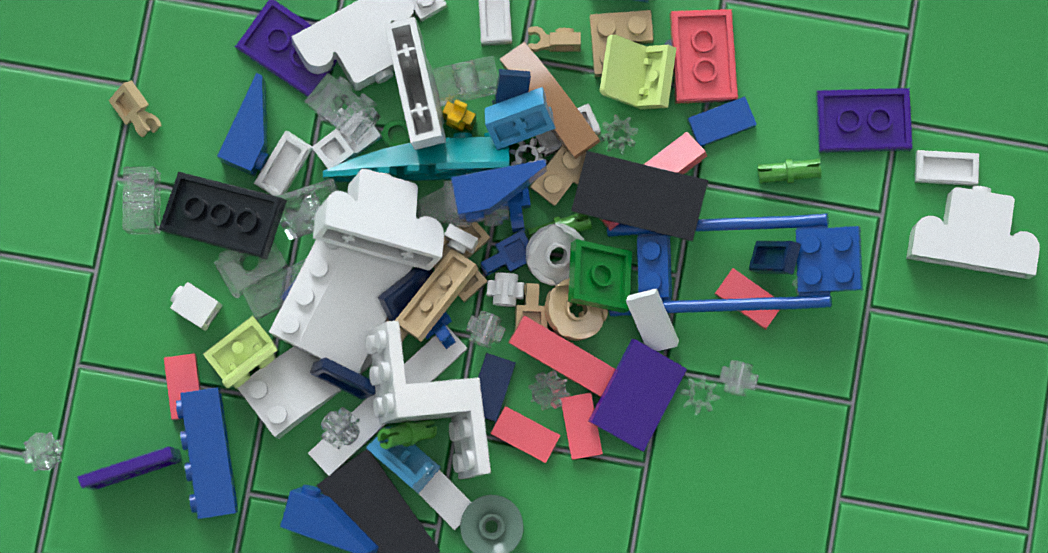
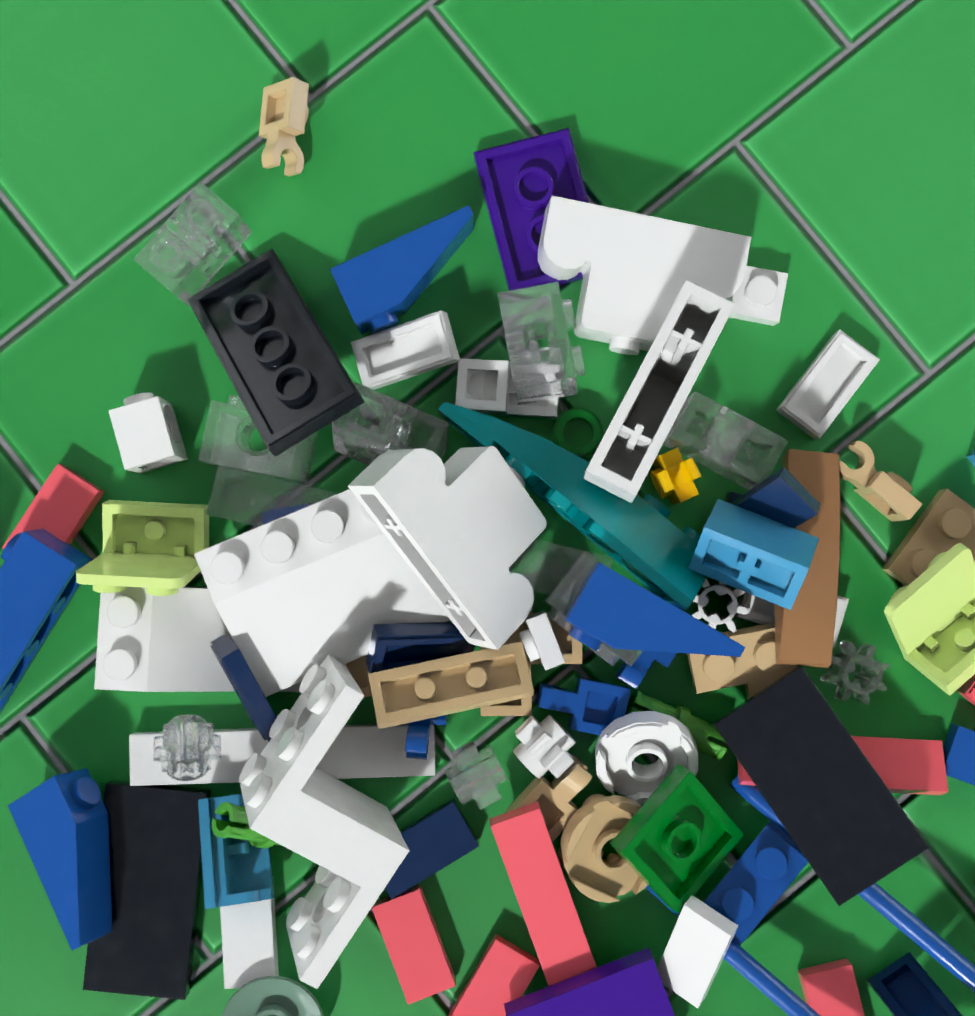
camera: 40 degrees right, 5 degrees up
clear gear [528,370,570,411] -> none

